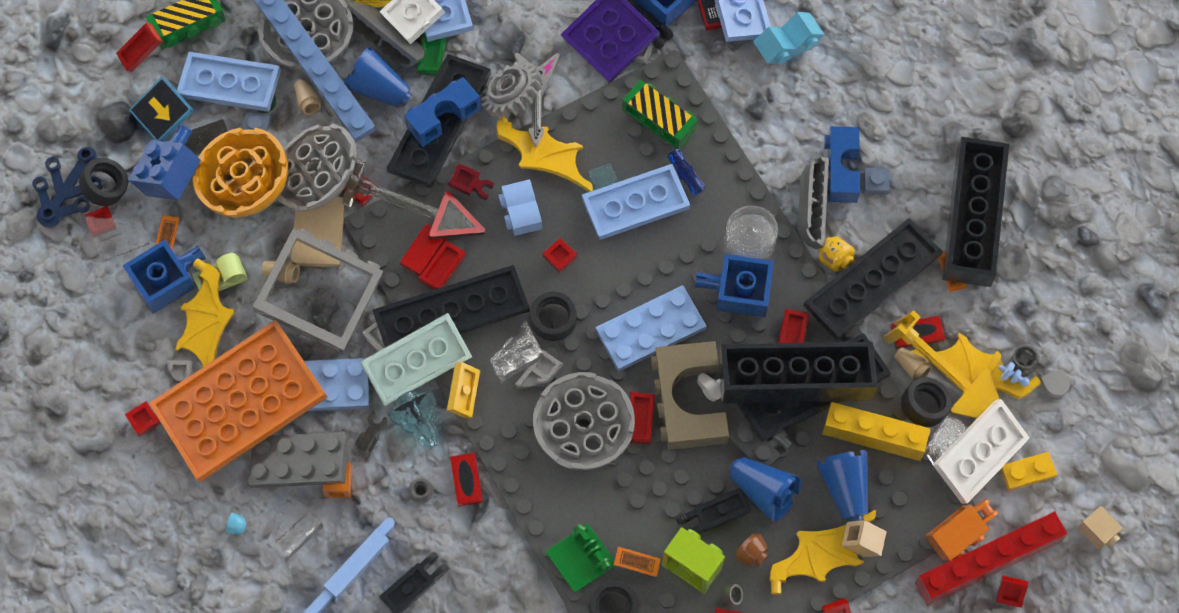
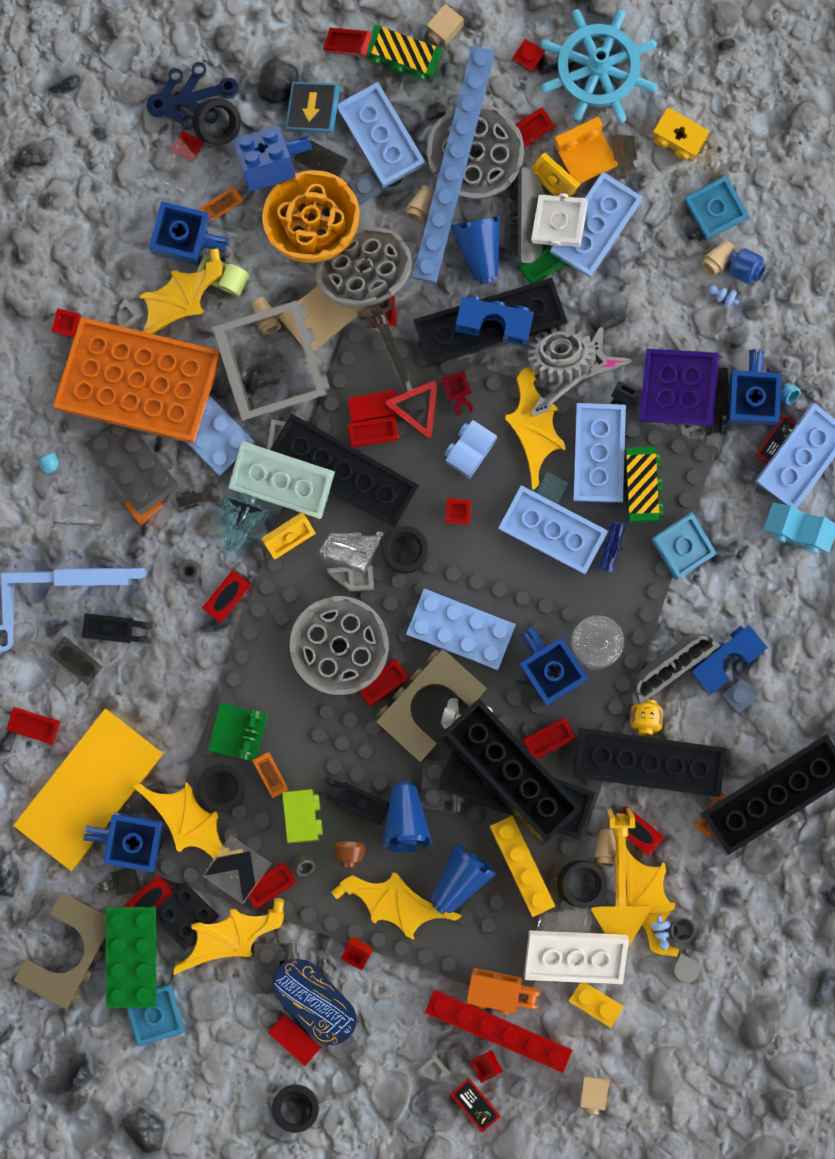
camera: 50 degrees right, 15 degrees up
tan brick [842,520,887,557] -> none
none -> light blue plate [573,403,626,503]
none -> black tile [611,381,641,412]
none -> dark azure tile [650,512,717,580]

